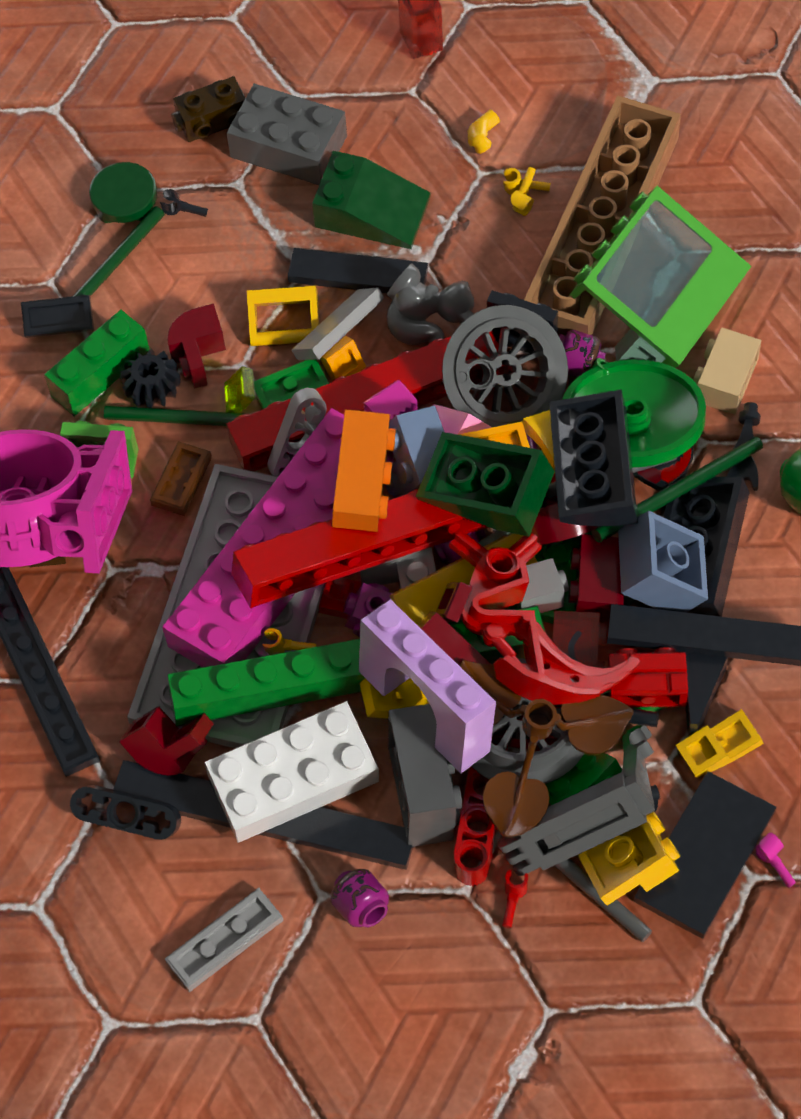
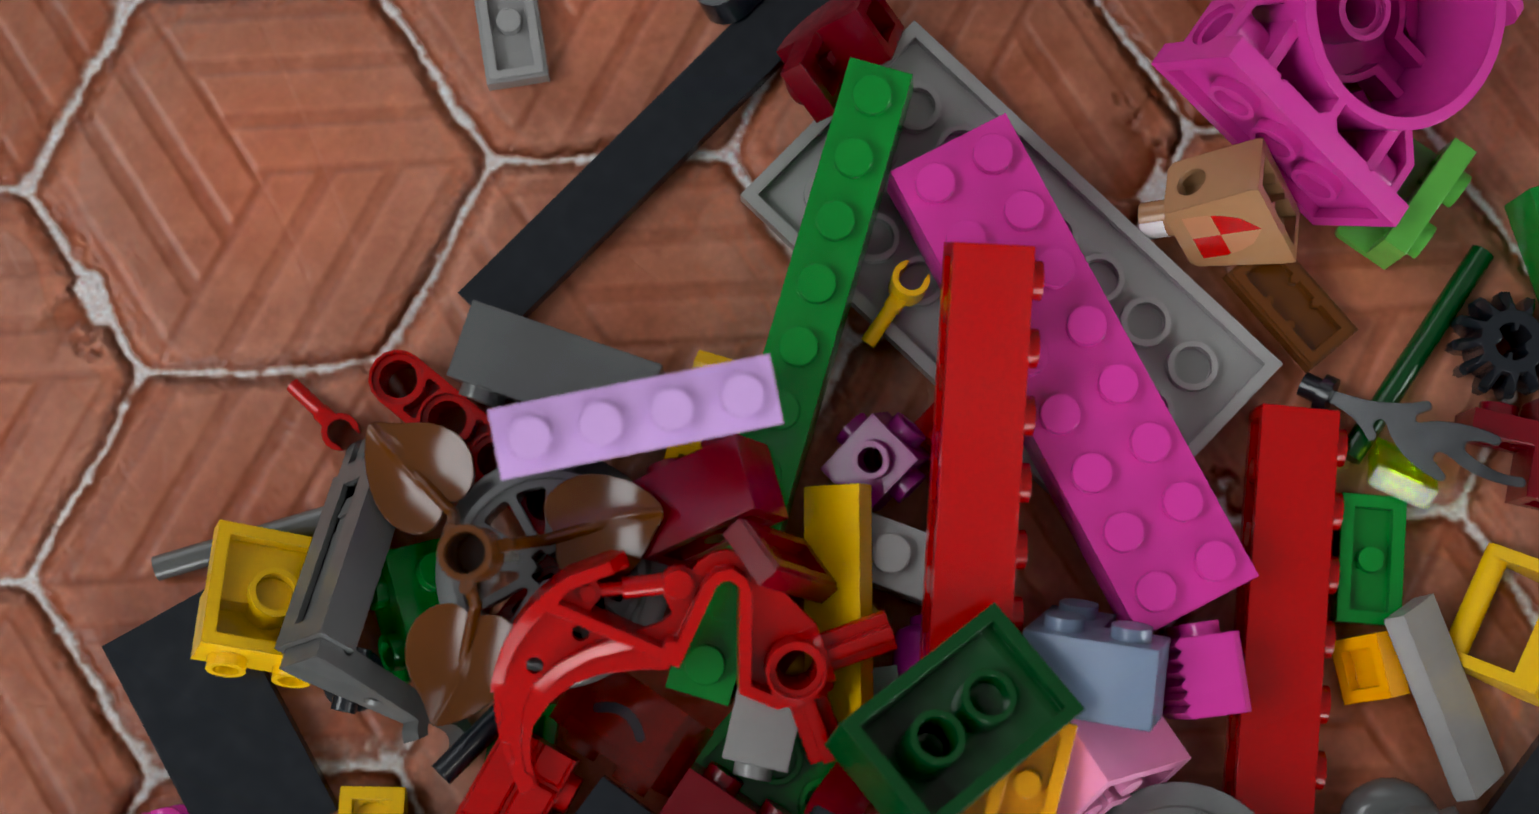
camera: 115 degrees right, 20 degrees up
white brick [205,701,379,843] -> none
light grey beam [267,388,327,477] -> none
magenta head [331,869,389,928] -> none
orange wedge [332,409,396,532] -> none
none -> medium nougat torso [1138,137,1300,267]
none -> black piece [1297,372,1527,488]

